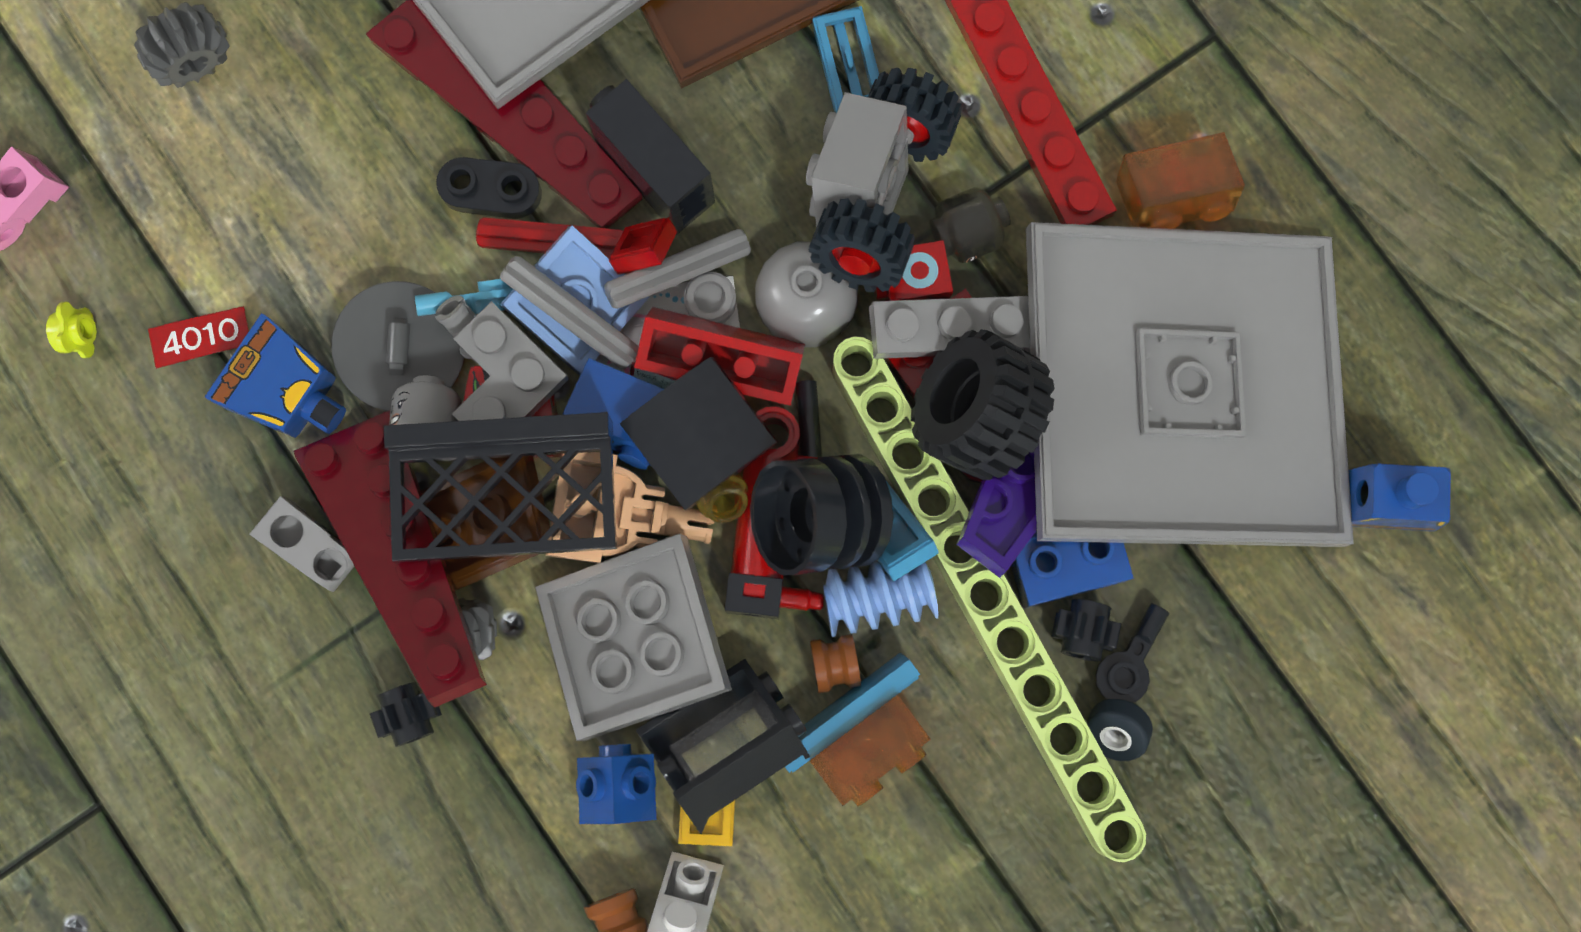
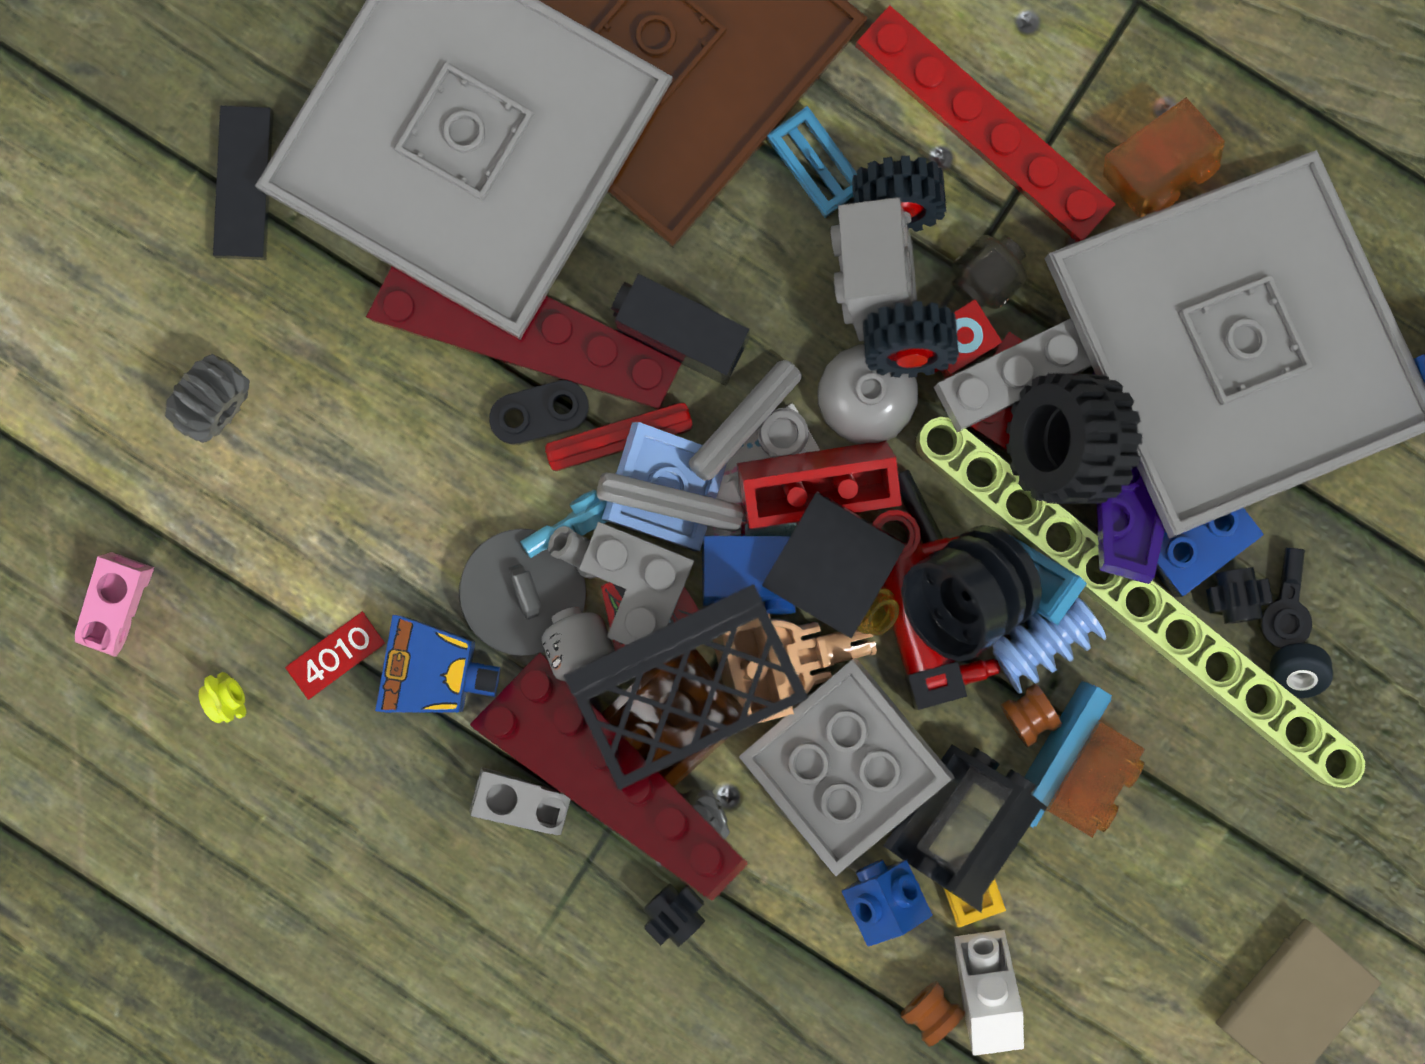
camera: 25 degrees left, 5 degrees up
red tile [609,217,677,274] -> none

